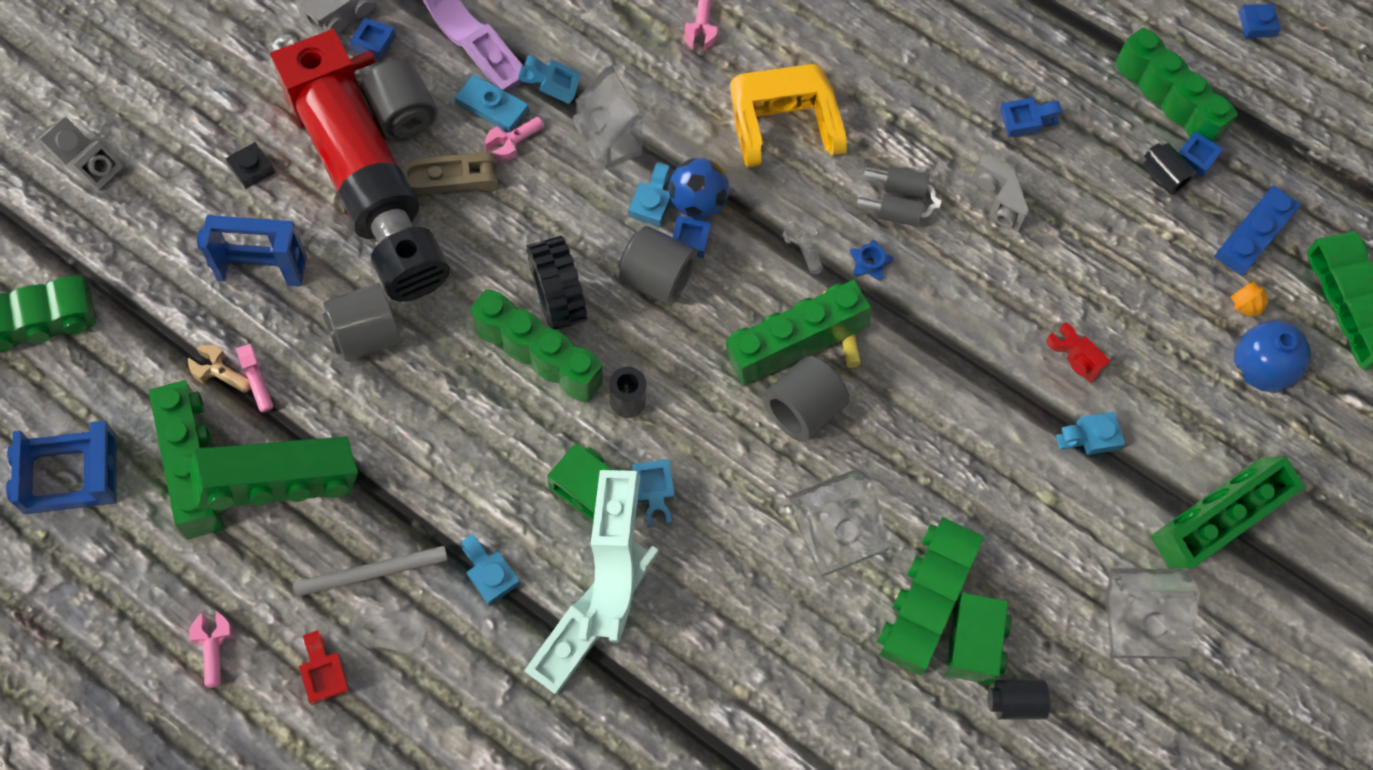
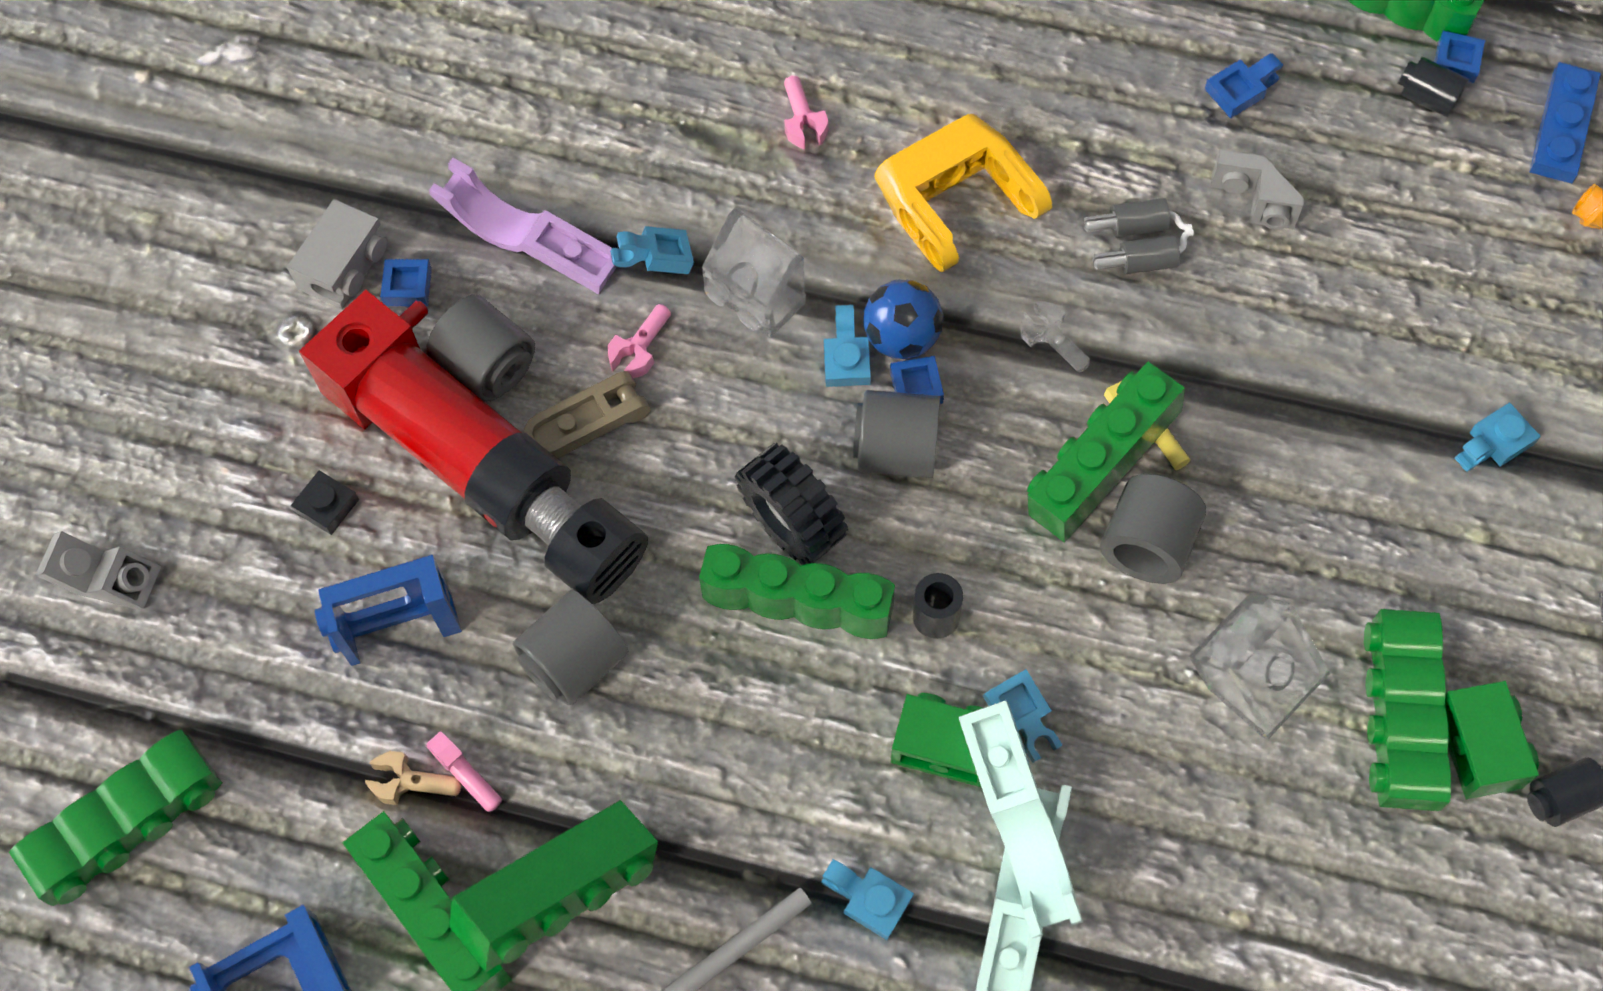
camera: 15 degrees left, 0 degrees up
dark azure plate [454,74,529,132] -> none
blue plate [850,240,894,281] -> none
red plate [1046,322,1111,383] -> none

